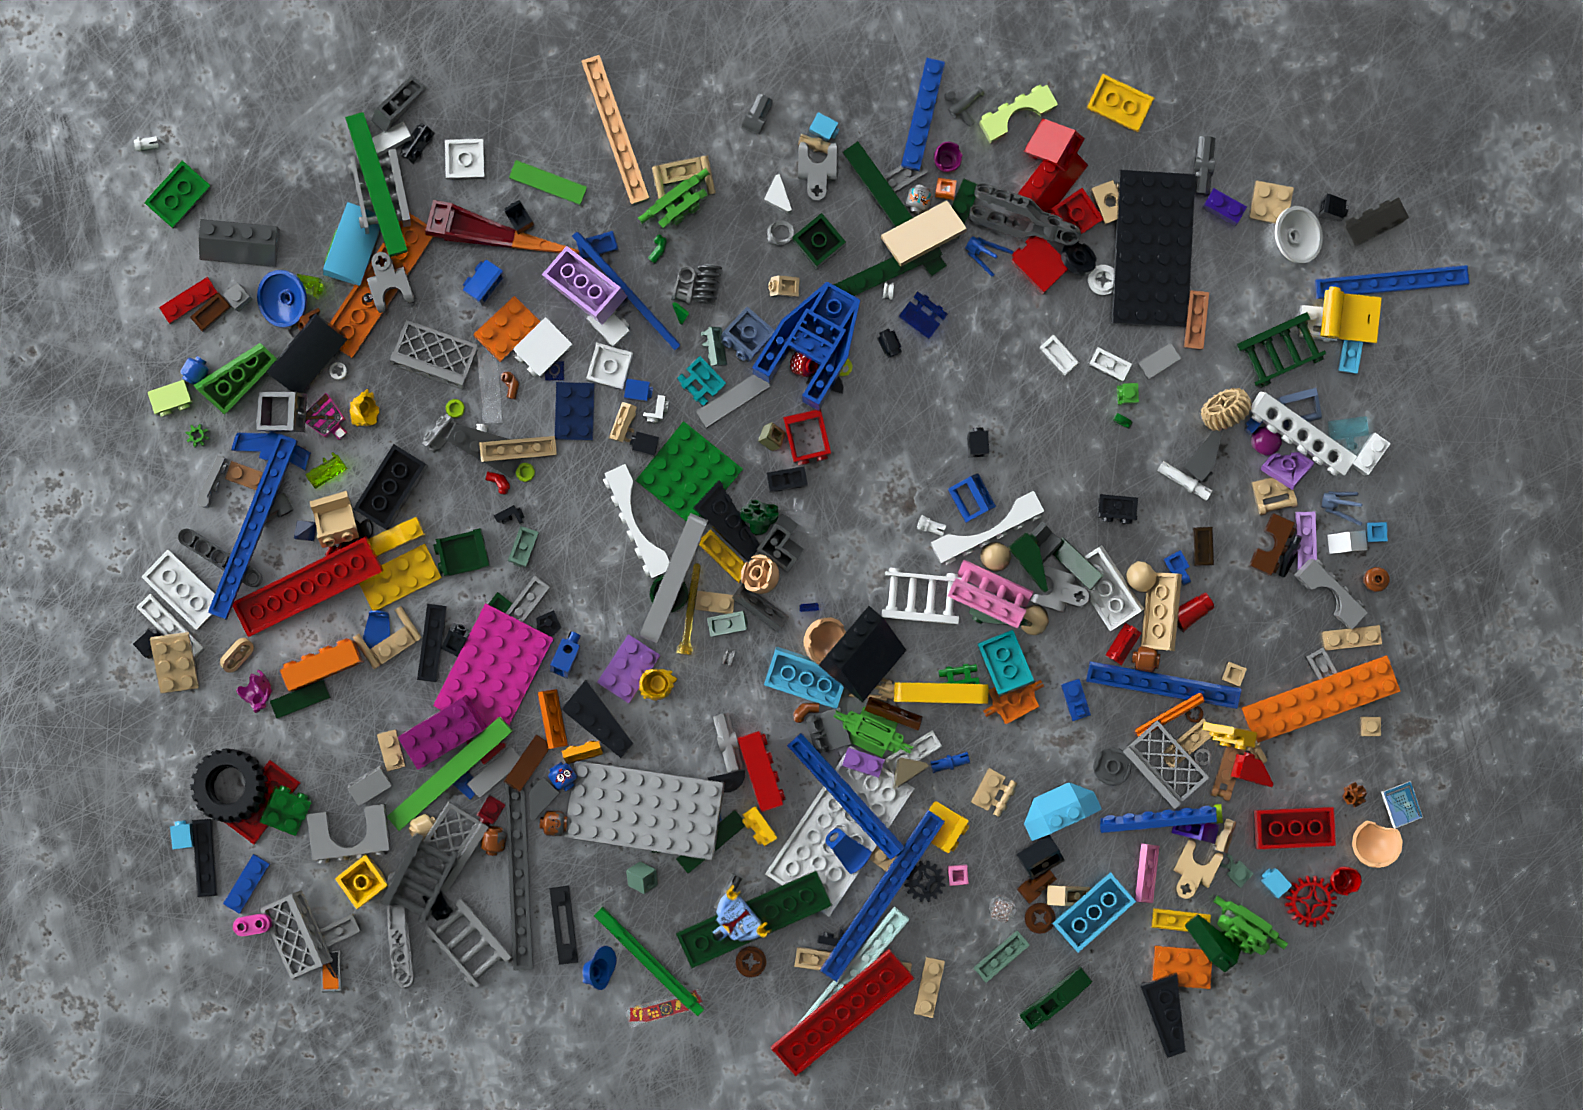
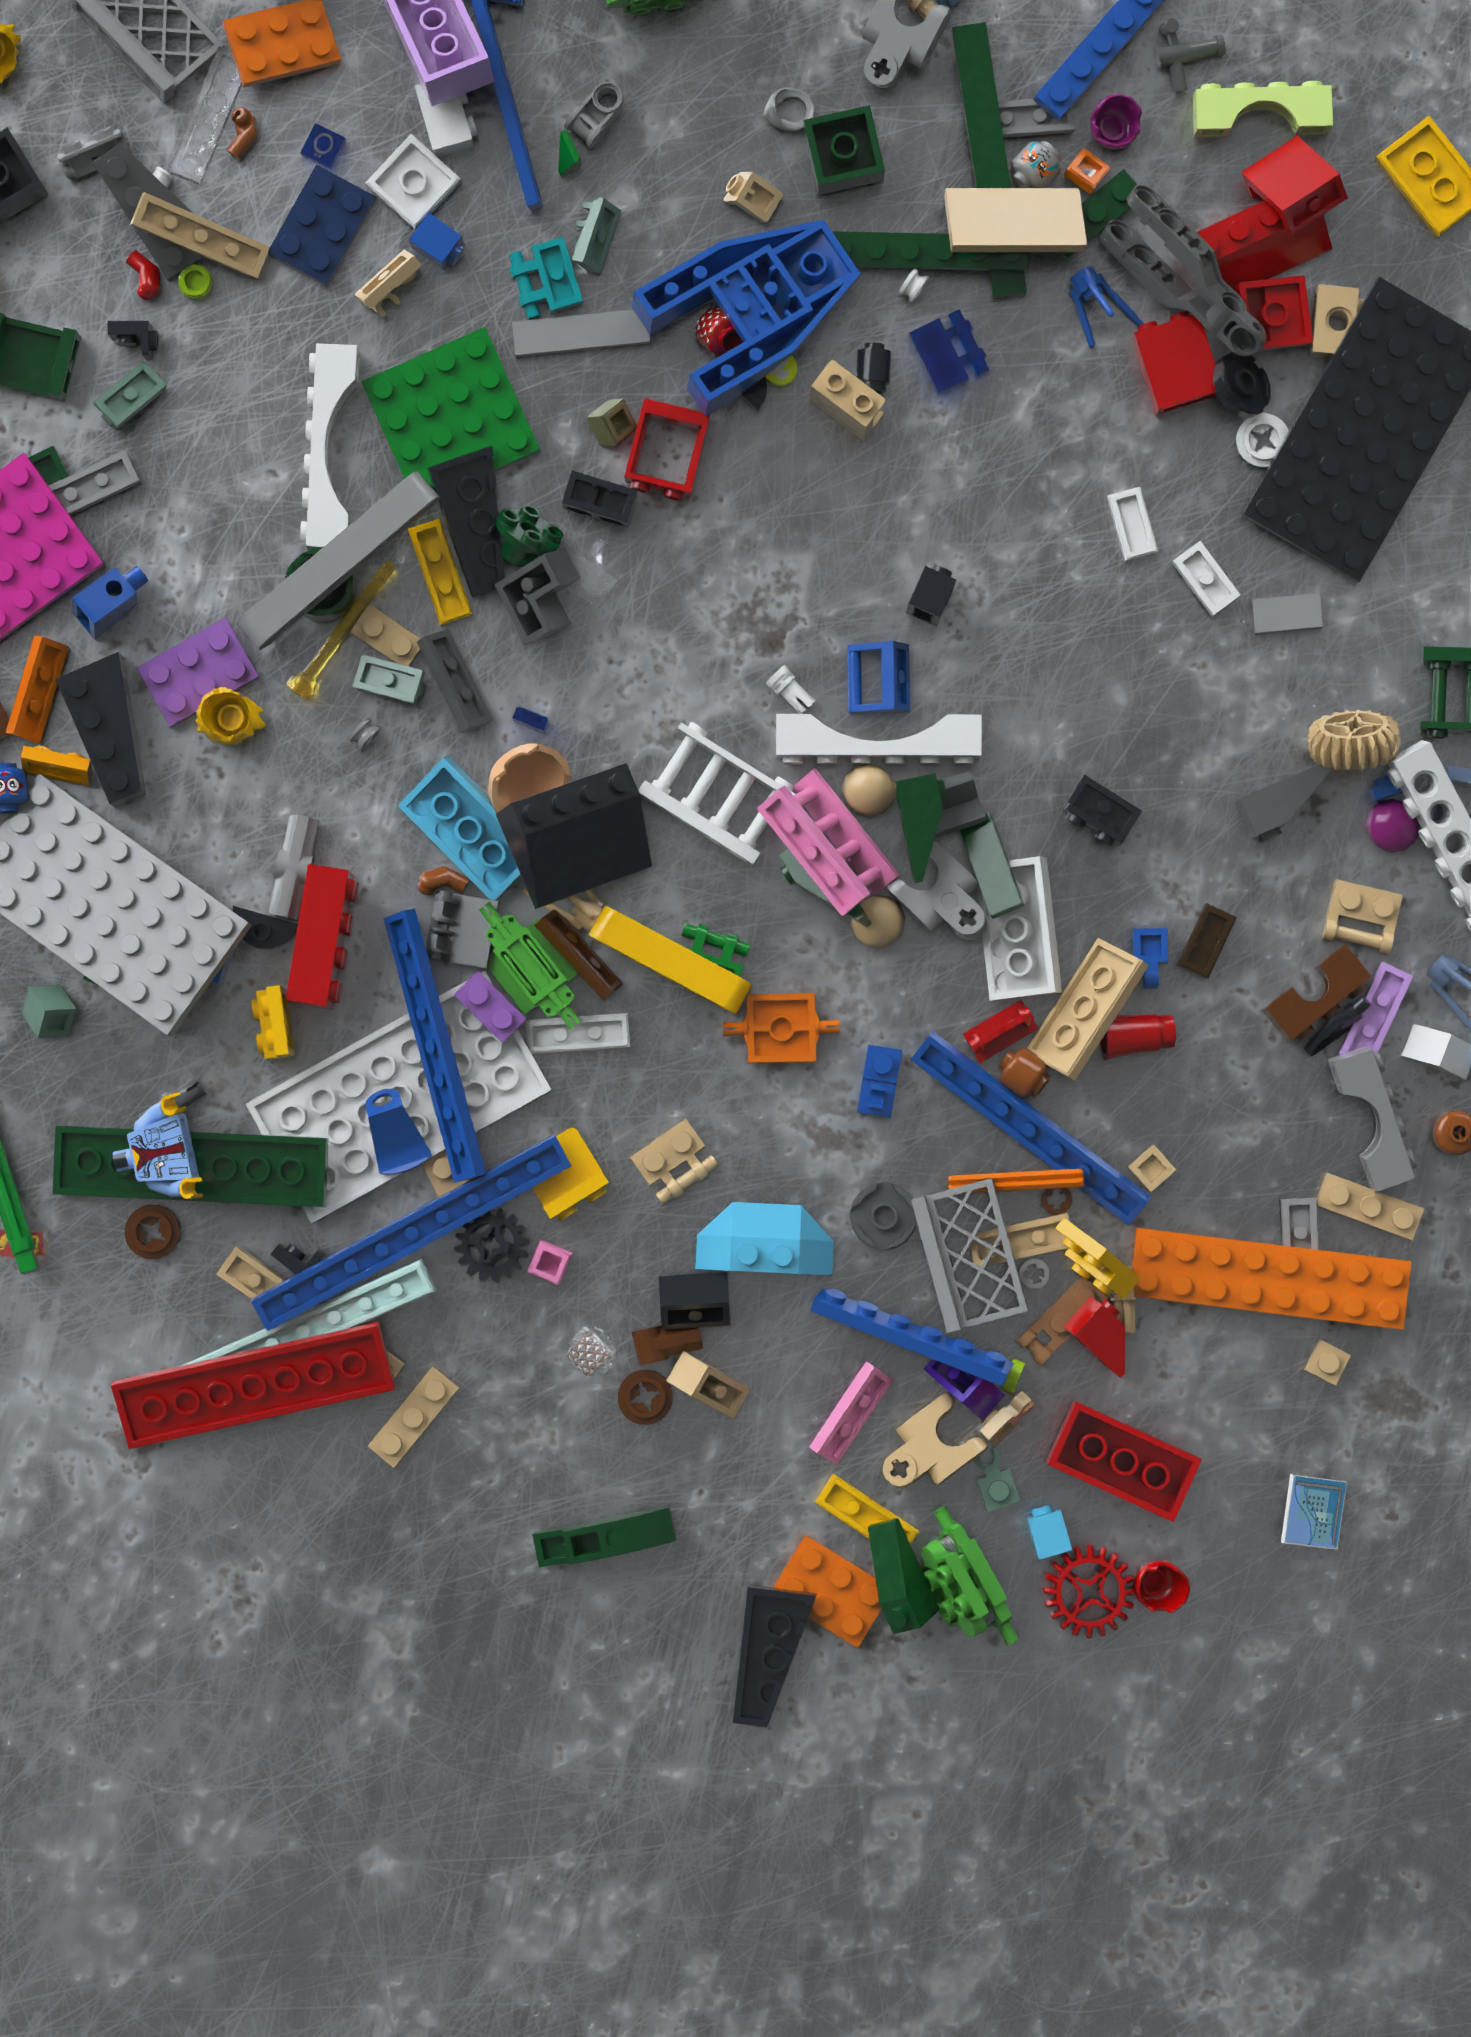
camera: 30 degrees right, 0 degrees up
lime tile [446,399,465,419] -> none
white panel [513,317,573,378] -> none
black piece [536,610,562,637] -> none
black brick [629,432,660,457] -> none
white bracket [643,395,669,423] -> none
green arm [648,234,667,263] -> none
dark green tile [676,810,745,874] -> none
dark grey piece [692,263,722,305] -> none
sand blue plate [720,307,775,362] -> none
light nougat cylinder [741,554,780,594] -> none
white slope [764,174,792,214] -> none
dark tan slope [892,757,929,790] -> none
blue pin [930,752,970,773] -> none
sand green plate [973,930,1030,983] -> none
teal plate [978,630,1035,697] -> none
medium azure slope [1052,872,1136,952] -> none
green tile [1113,413,1133,429] -> none
bright green brick [1117,383,1139,405] -> none
tan hair [1126,561,1157,592] -> none
white pin [1157,461,1213,501] -> none
nougat plate [1184,290,1209,350] -> none
medium lavender plate [1261,452,1315,490] -> none
dark orange gear [1342,782,1367,808] -> none
light nougat cylinder [1352,821,1403,868] -> none
none -> tan panel [810,360,885,442]

